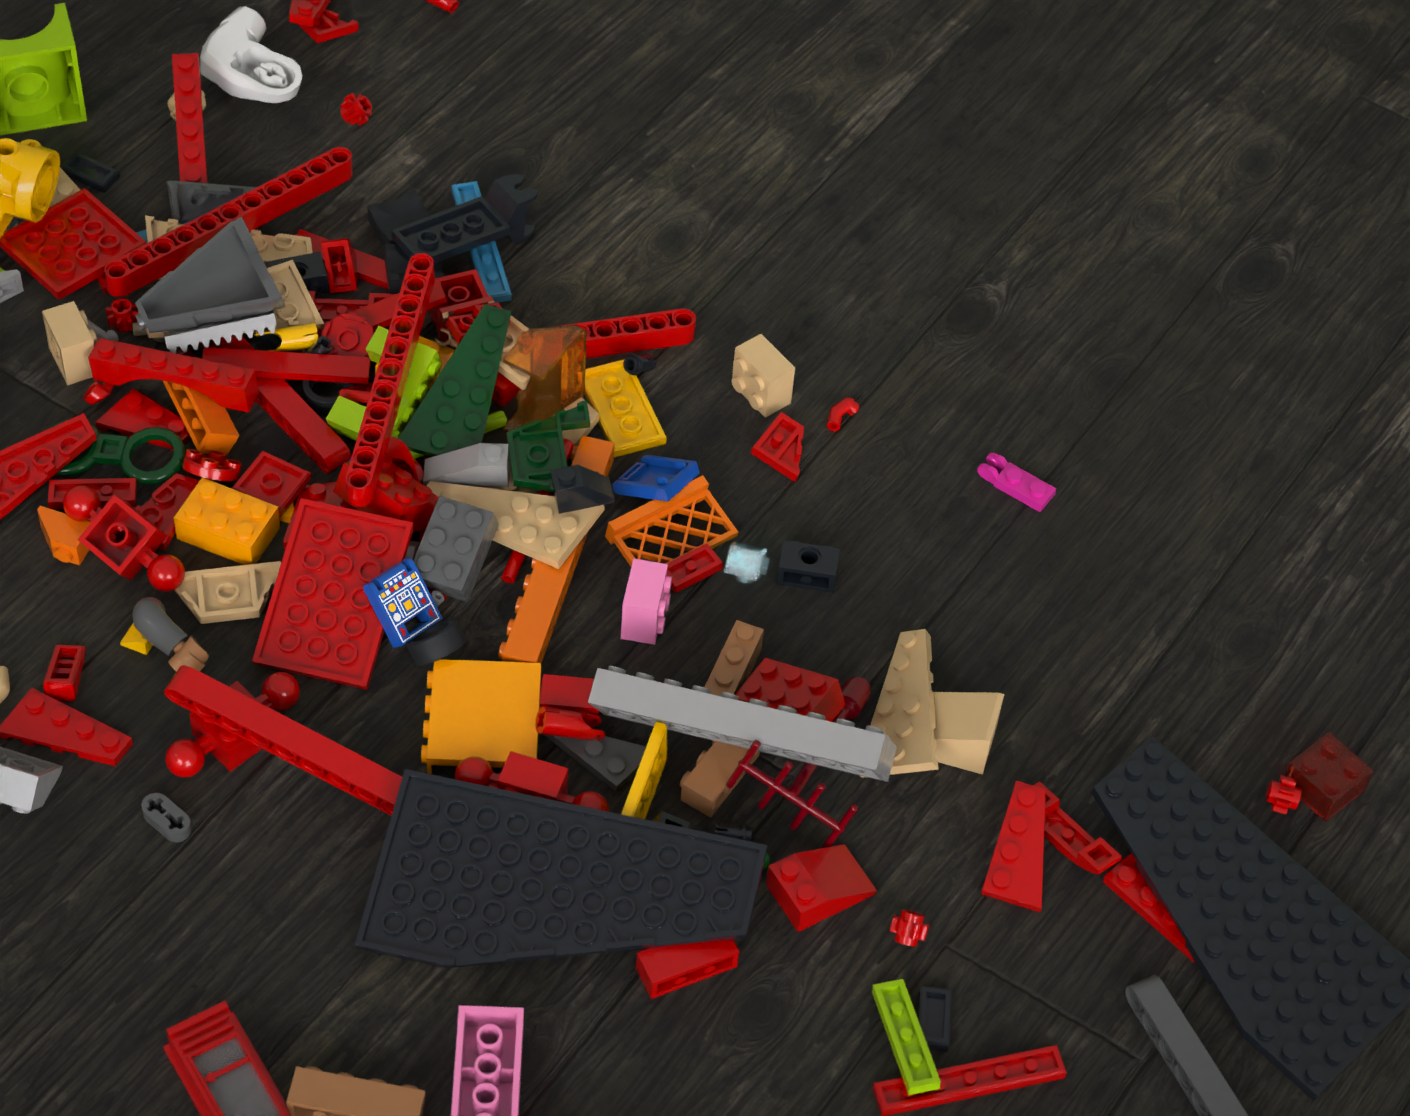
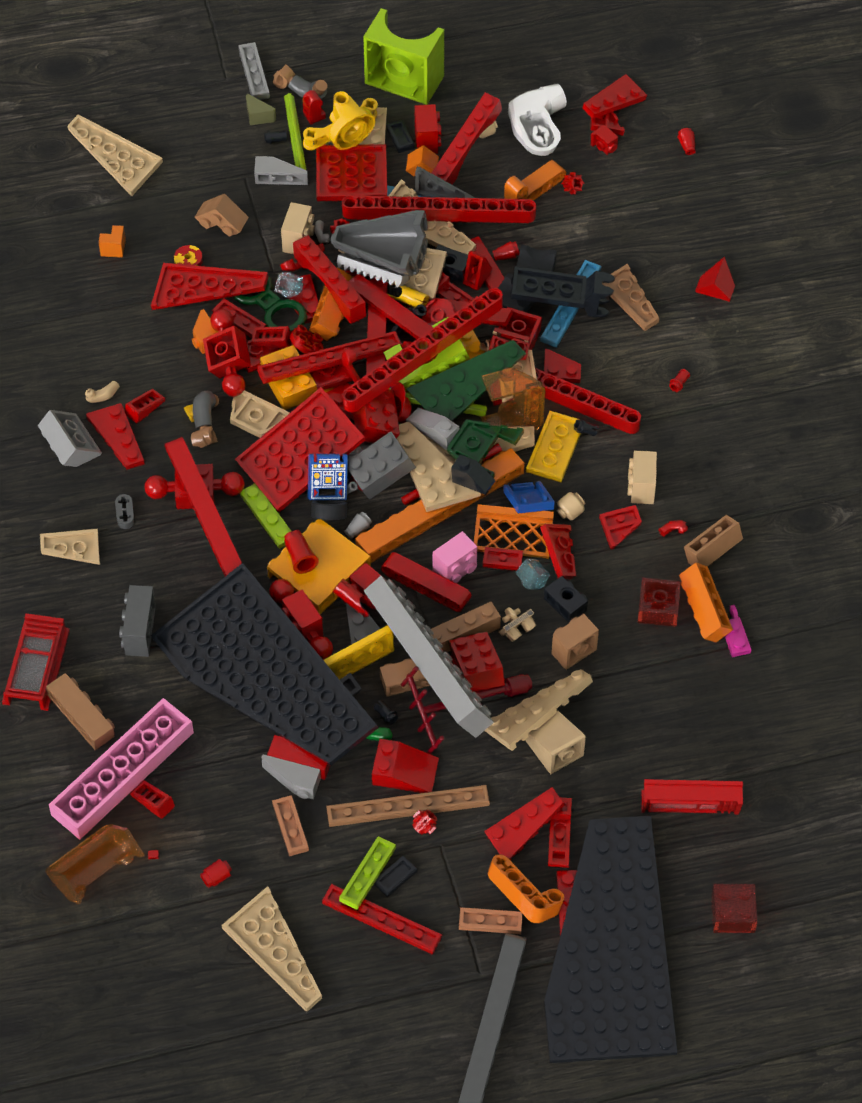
camera: 45 degrees right, 5 degrees up
red gear [1265,775,1302,815] -> none
none -> tan wing [40,529,100,565]
none -> dark grey brick [119,585,156,657]
none -> lime plate [240,484,291,549]
none -> red slope [251,326,291,348]
none -> red tile [257,331,402,384]
none -> light grey slope [261,754,321,799]
none -> nougat plate [272,795,309,856]
none -> clear light blue brick [275,272,303,298]
none -> red plant [284,530,319,574]
none -> medium nougat tile [326,785,490,827]
none -> red bar [342,348,360,383]
none -> light grey cone [344,512,372,539]
none -> red beam [381,552,472,612]
none -> orange piece [406,145,439,176]
none -> red brick [415,104,441,154]
none -> nougat plate [459,907,522,934]
none -> orange beam [488,855,565,923]
none -> red cone [492,241,519,261]
none -> tan hips [499,607,536,642]
none -> orange beam [504,160,567,201]
none -> red wing [540,524,576,579]
none -> red wing [544,349,581,383]
none -> medium nougat brick [552,614,599,670]
none -> tan head [557,492,586,520]
none -> red brick [590,125,618,155]
none -> medium nougat wing [602,264,659,331]
none -> clear red brick [638,578,681,627]
none -> red piece [641,779,743,815]
none -> red pin [669,369,690,392]
none -> orange brick [679,563,733,642]
none -> medium nougat brick [684,515,743,566]
none -> red slope [695,257,735,302]

